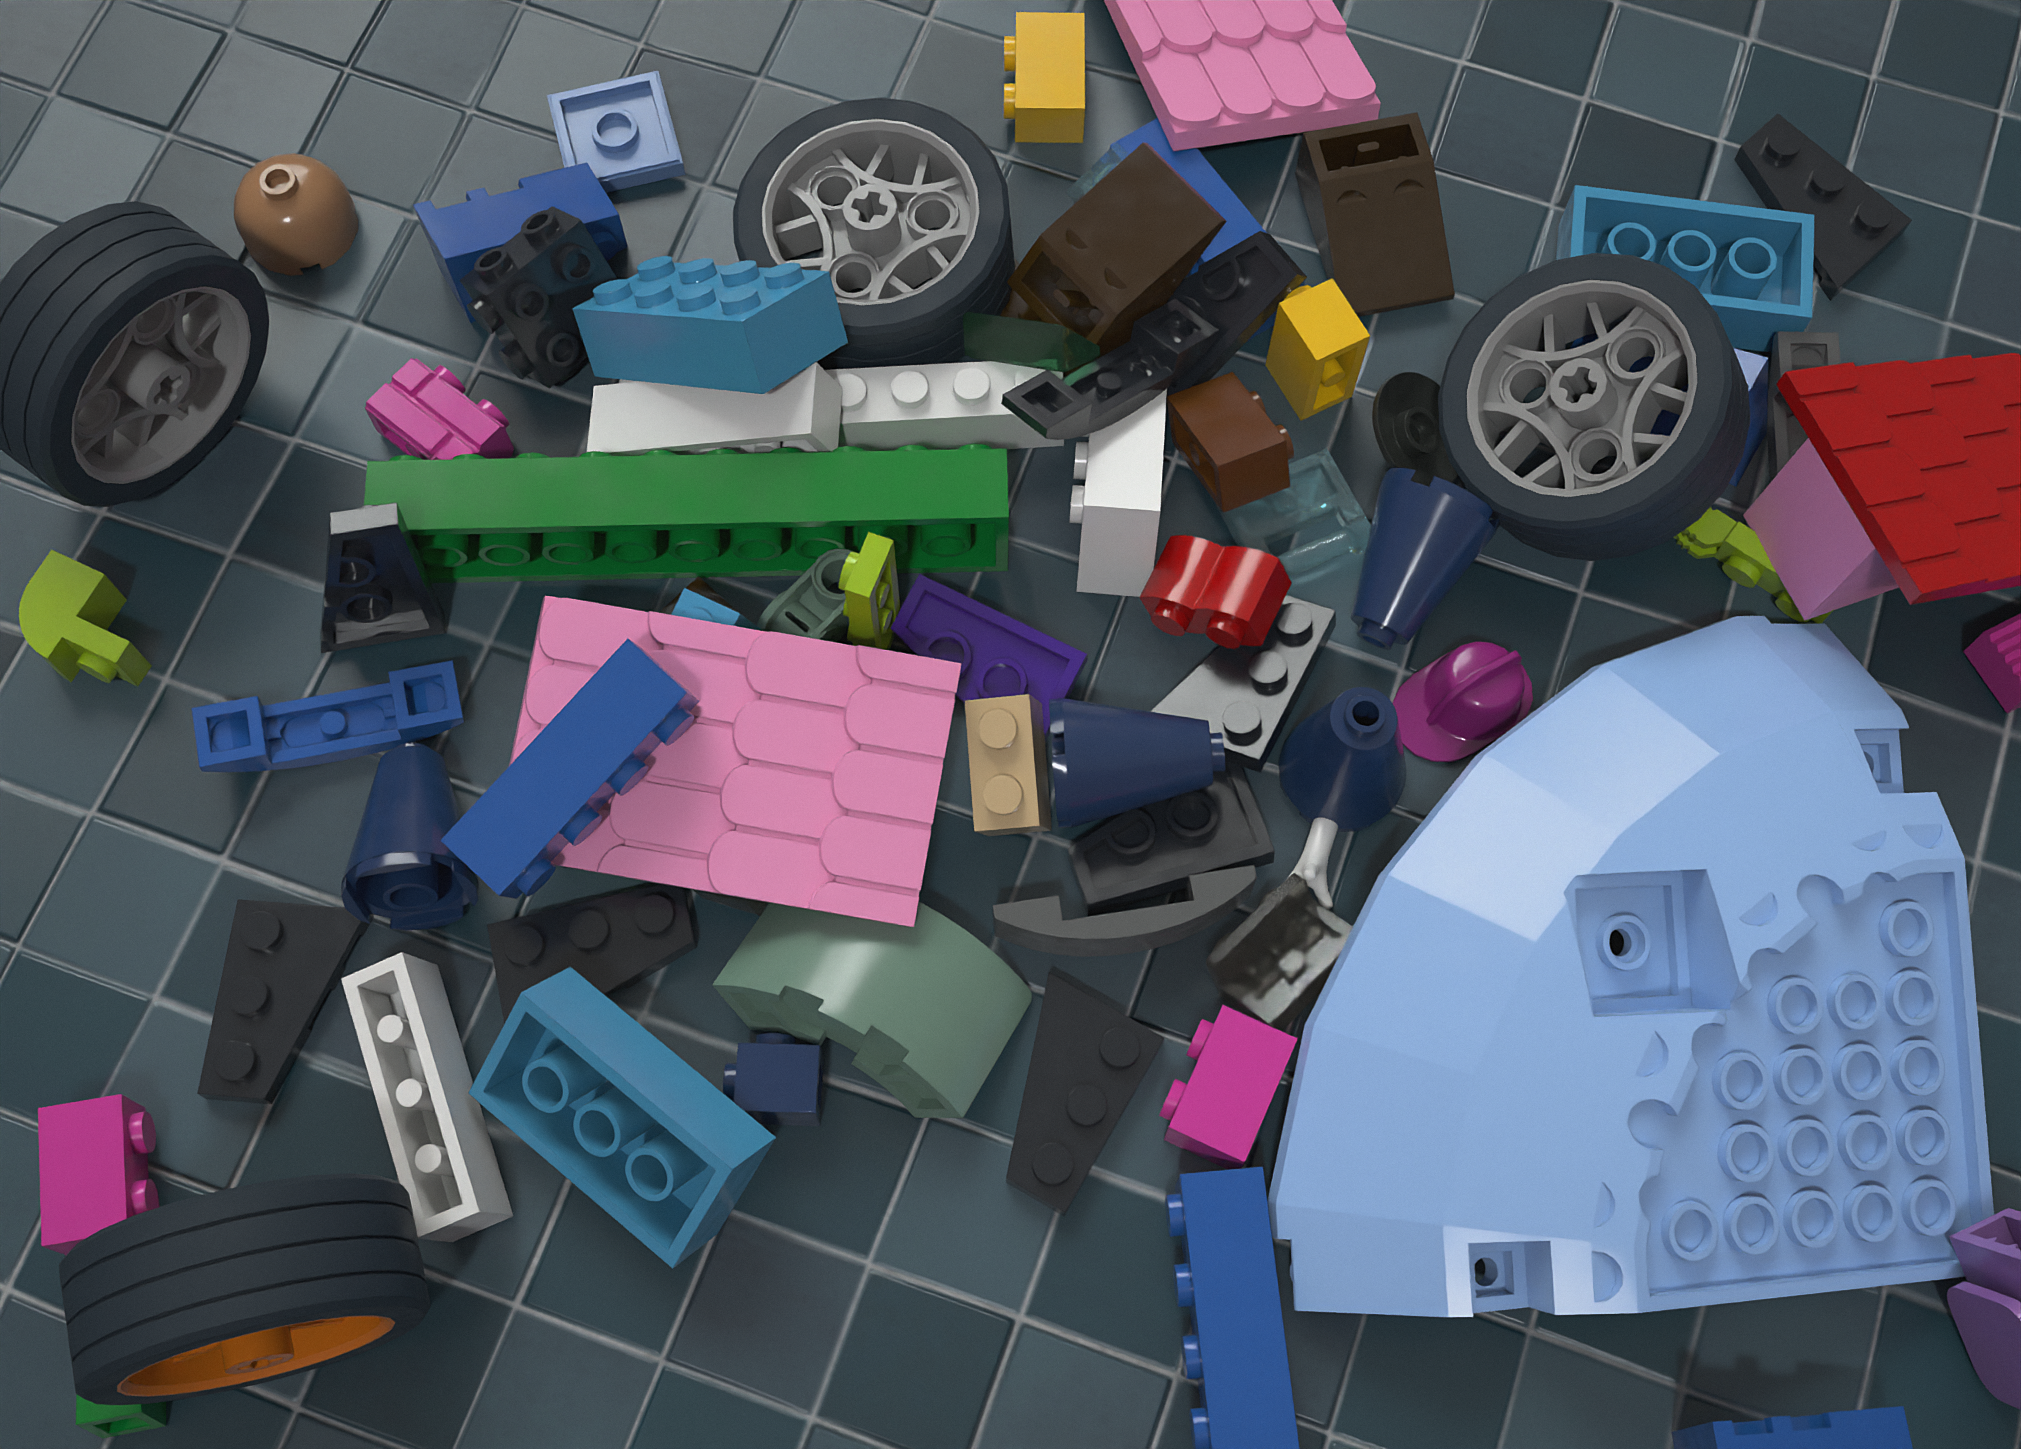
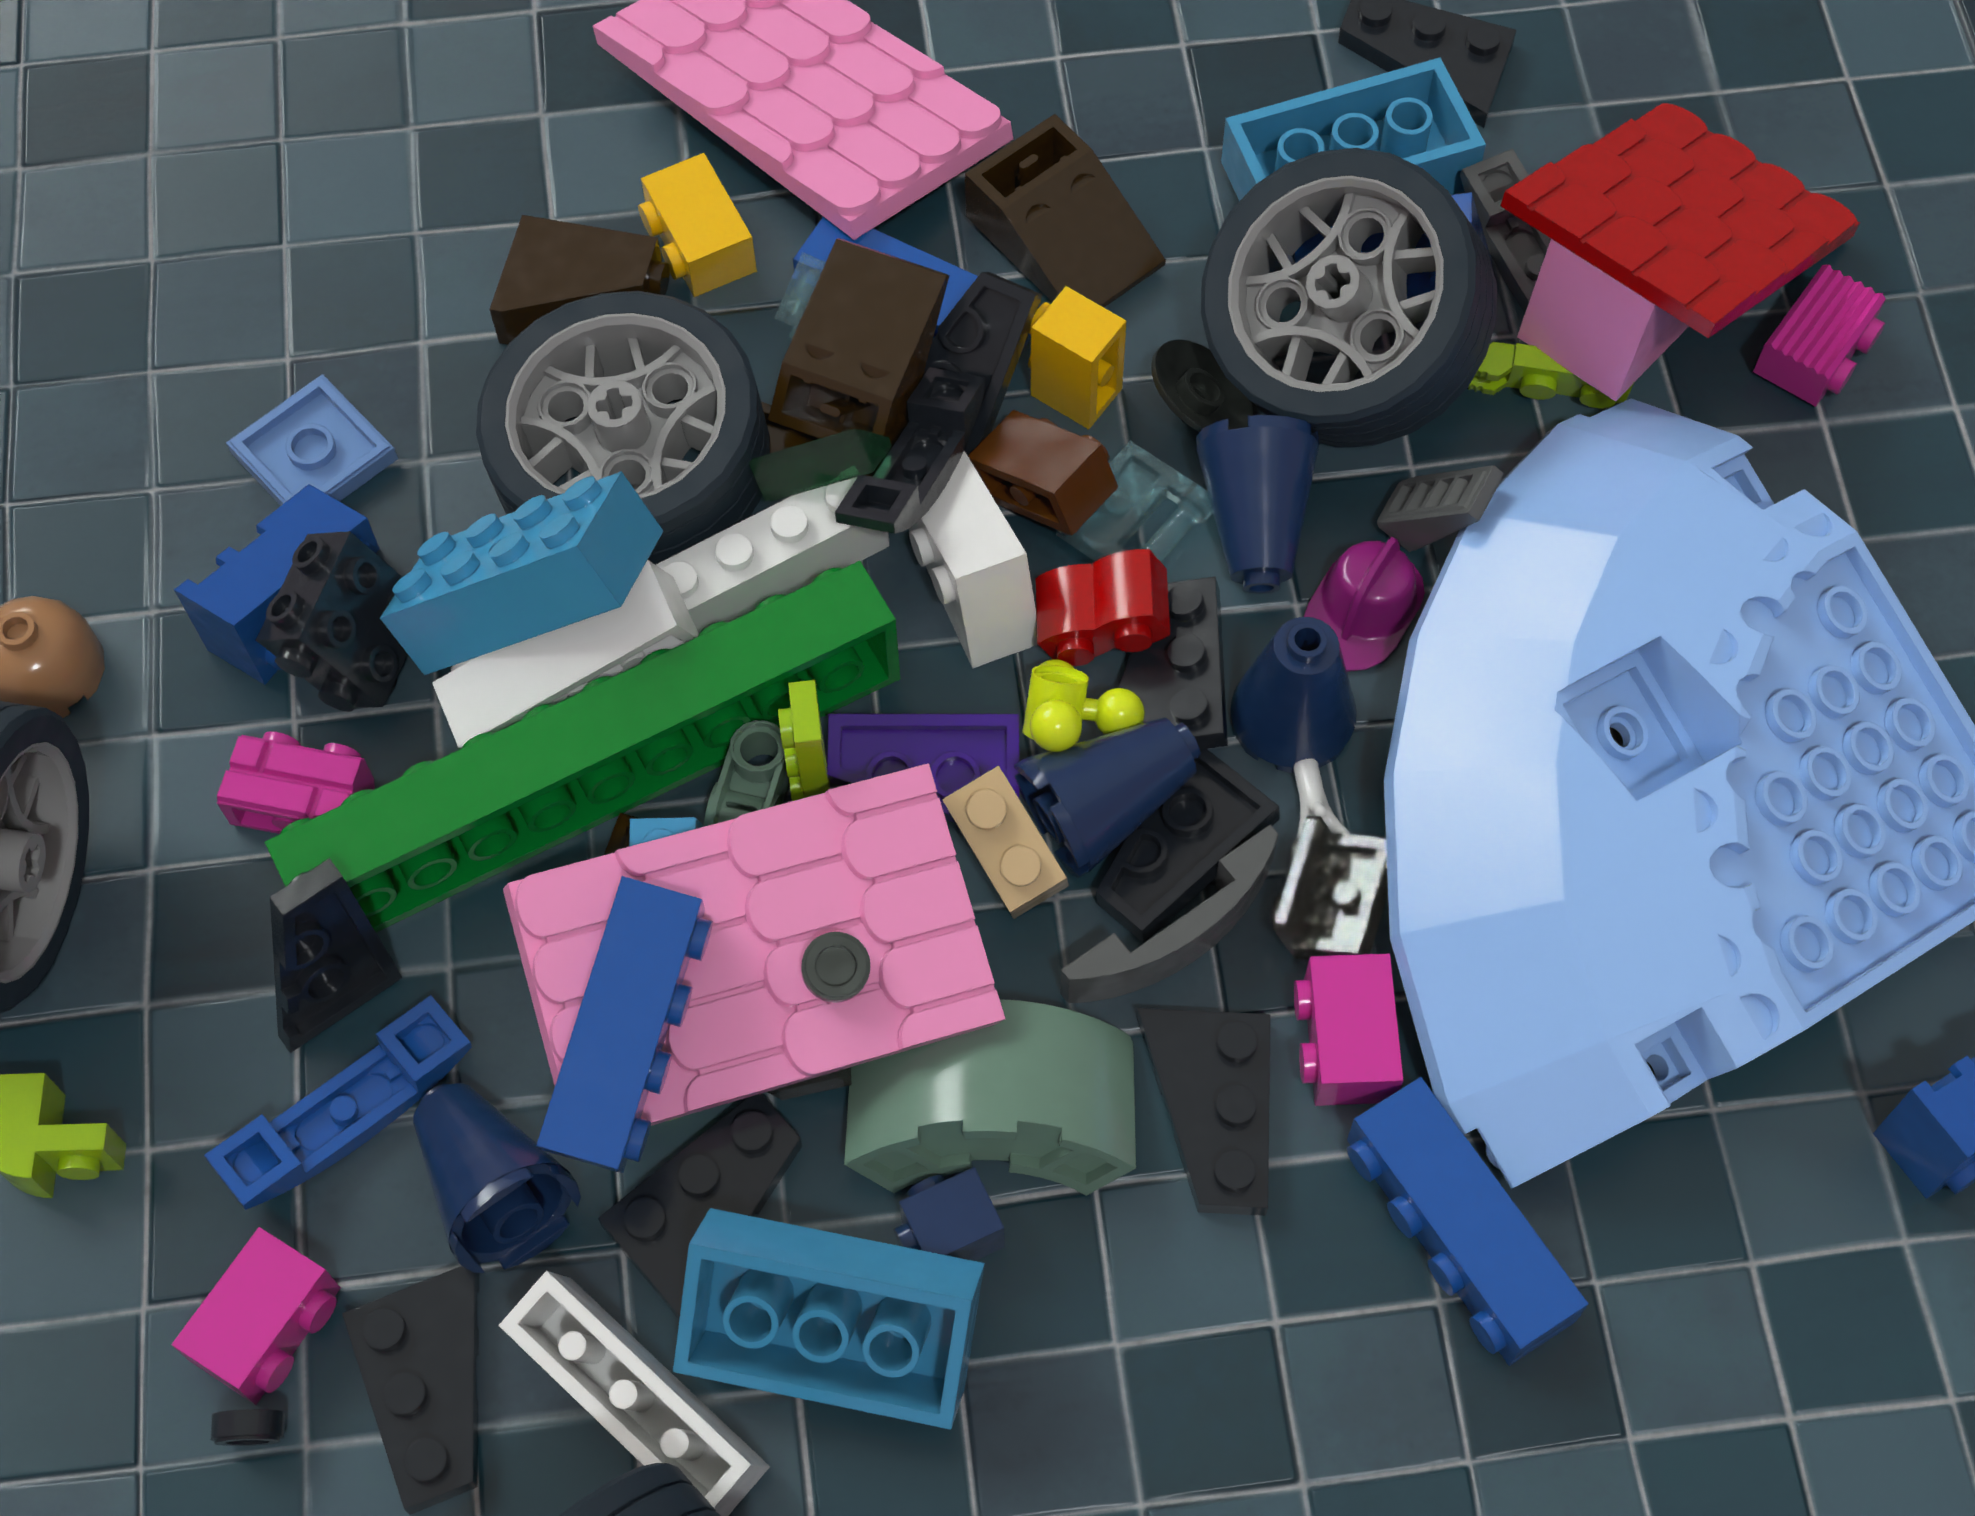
camera: 25 degrees left, 5 degrees down
none -> dark pink brick [171,1227,341,1405]
none -> black tile [211,1409,285,1446]
none -> dark brown slope [489,215,670,345]
none -> pearl dark grey tile [801,932,870,1003]
none -> neon yellow piece [1022,659,1145,752]
none -> dark grey slope [1377,465,1503,552]

